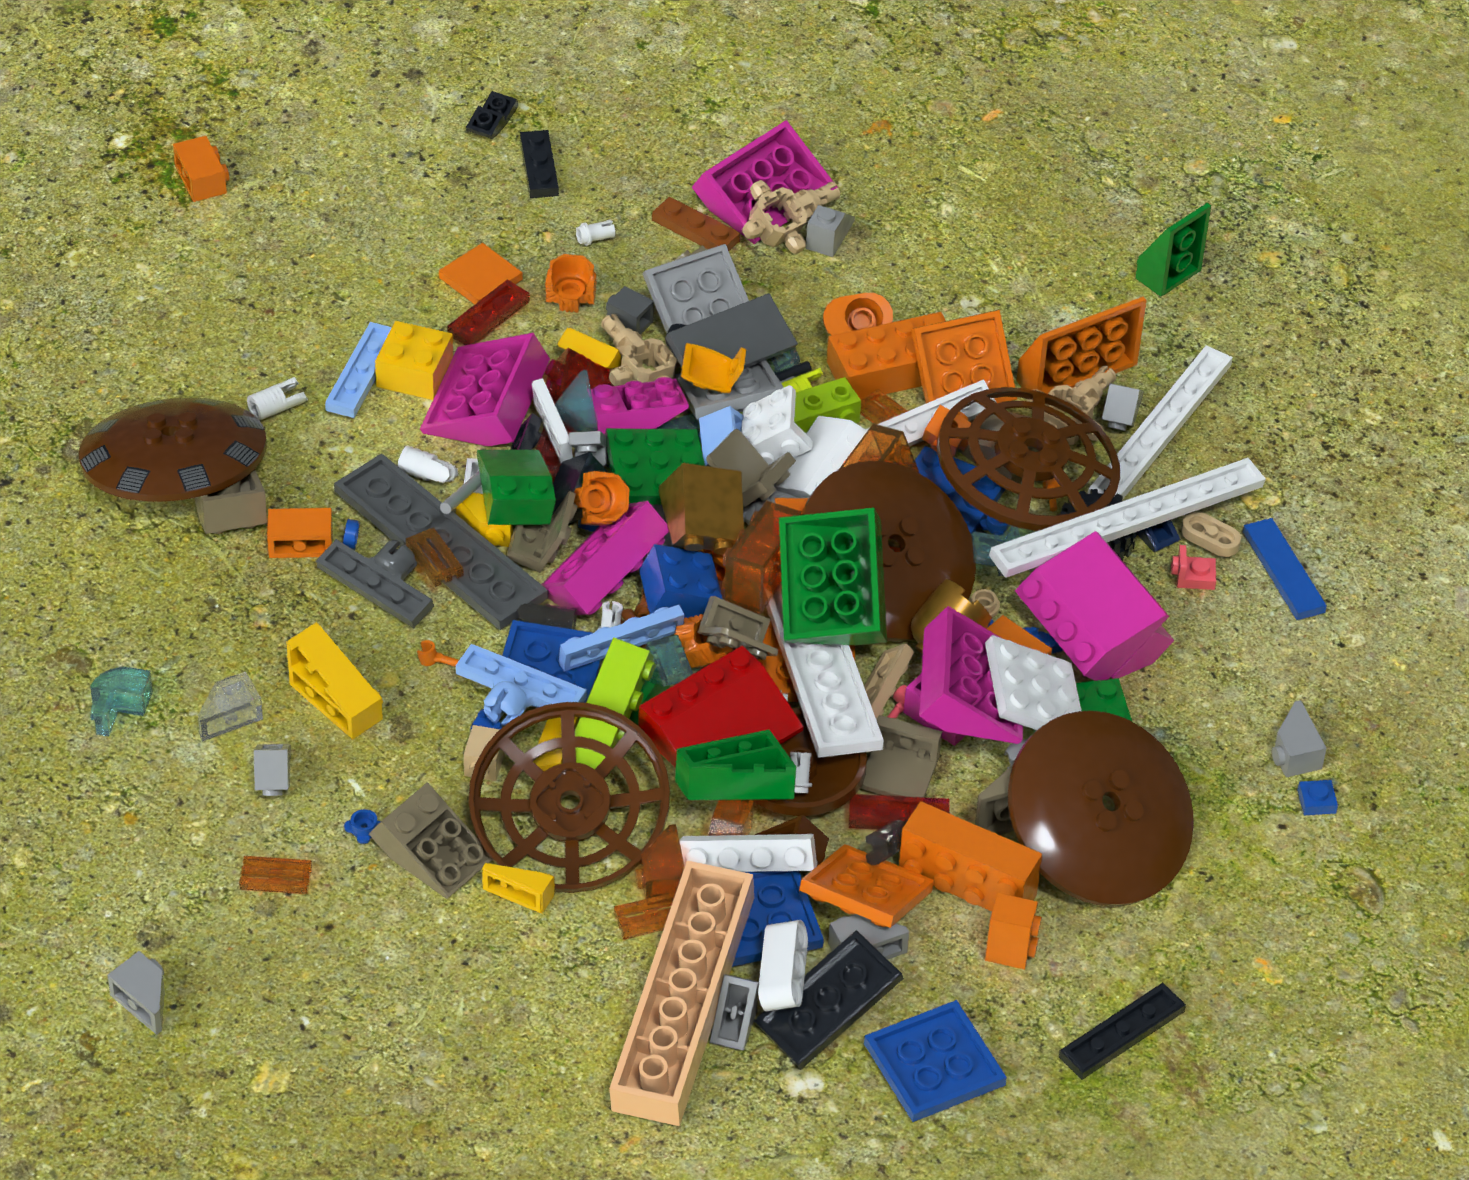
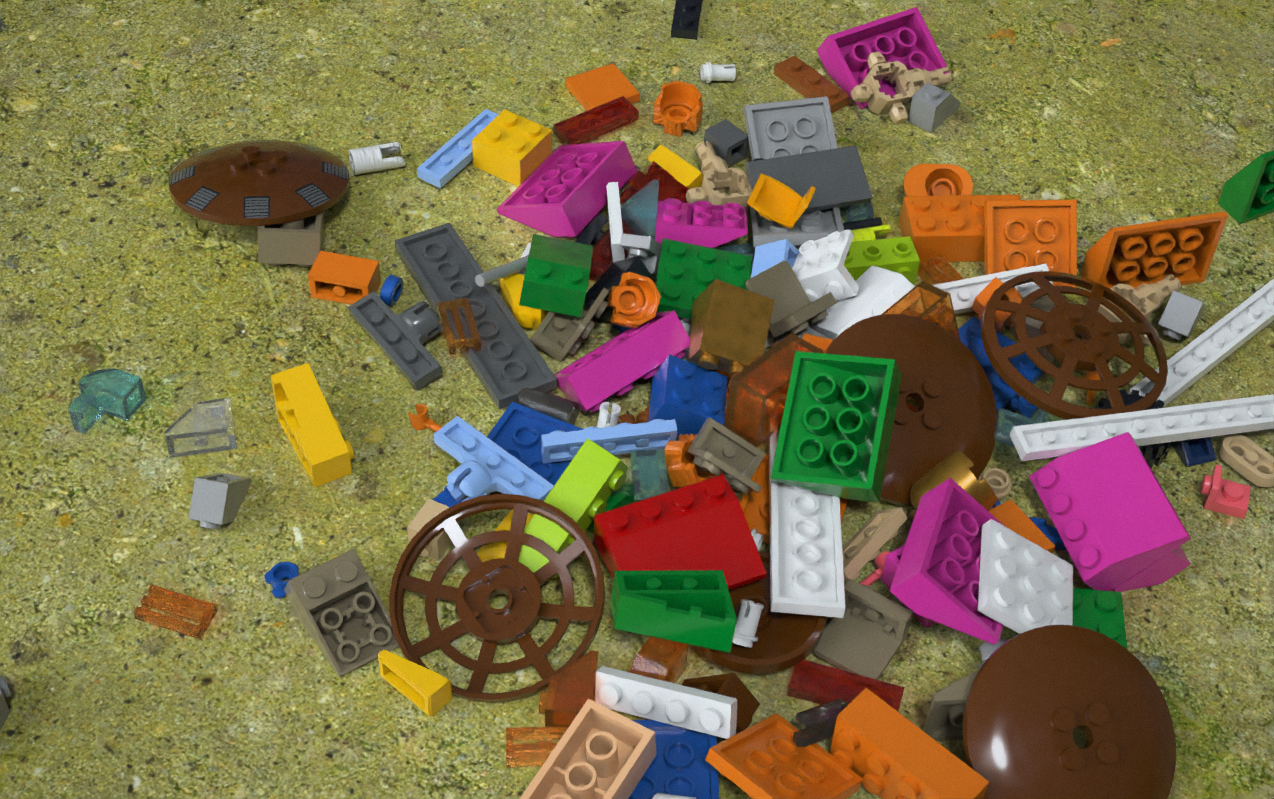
camera: 15 degrees right, 0 degrees up
white hinge [398,445,458,483] -> none

